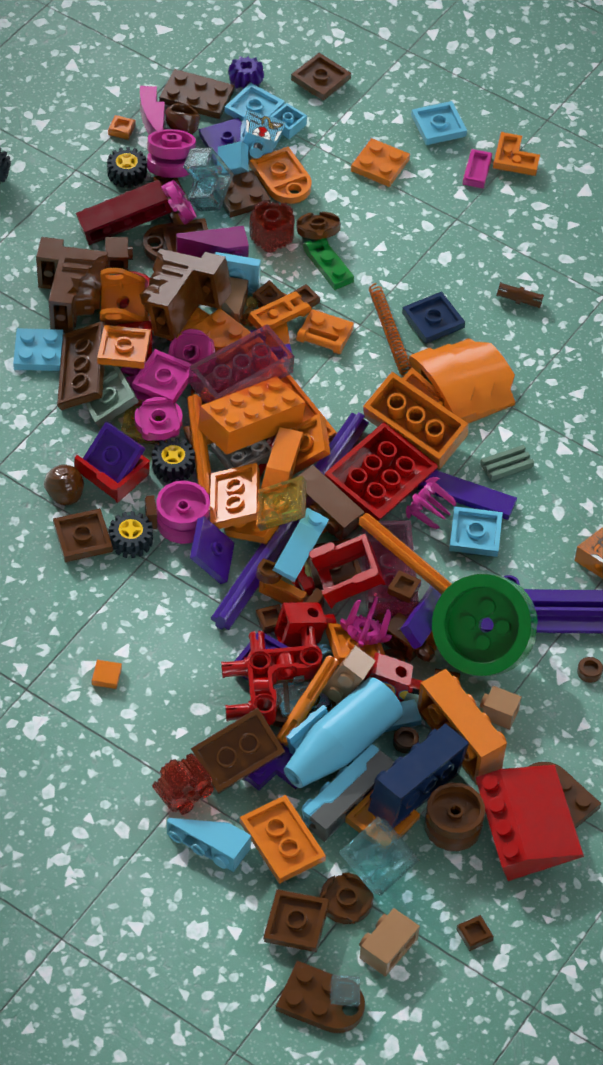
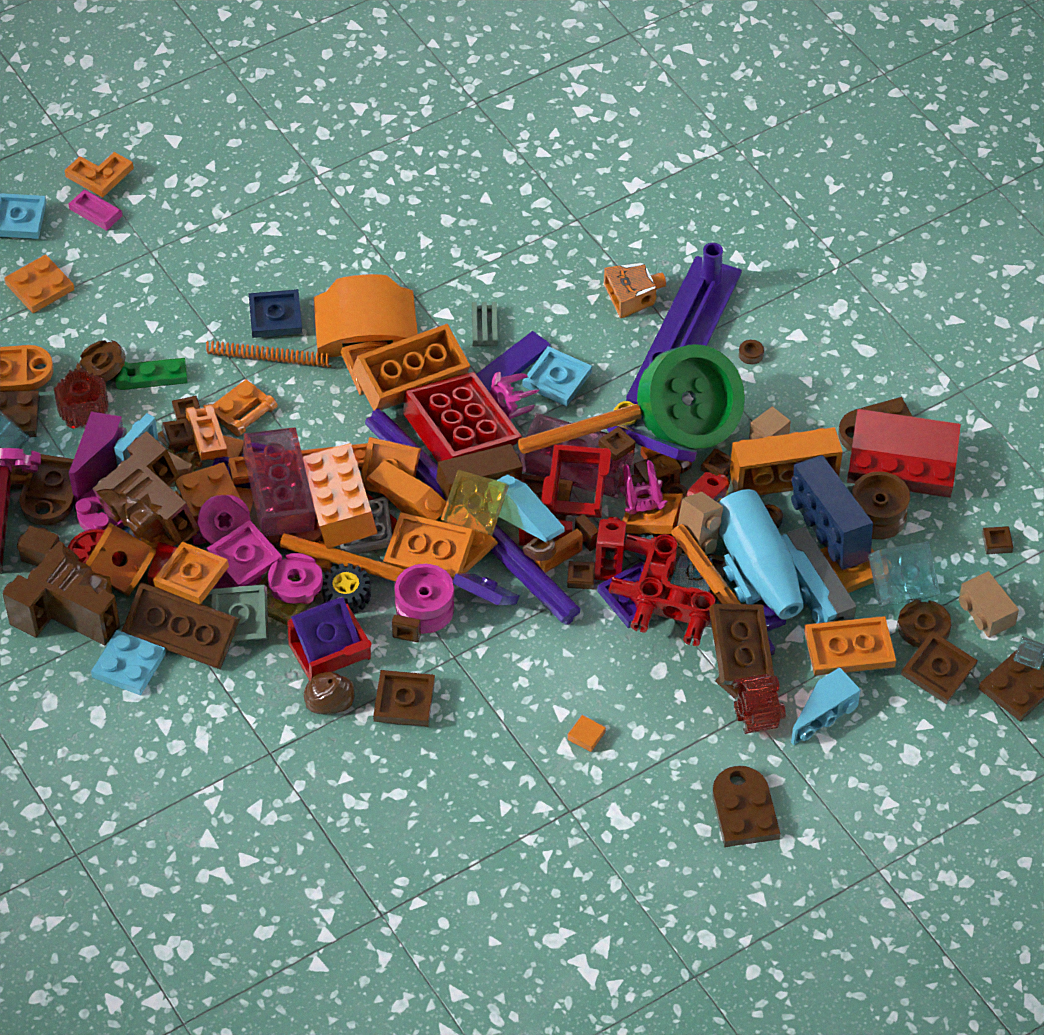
camera: 65 degrees left, 0 degrees up
black wheel [109,511,153,558] -> none
reddish brown pin [496,282,544,309] -> none
none -> reddish brown plate [712,766,781,848]

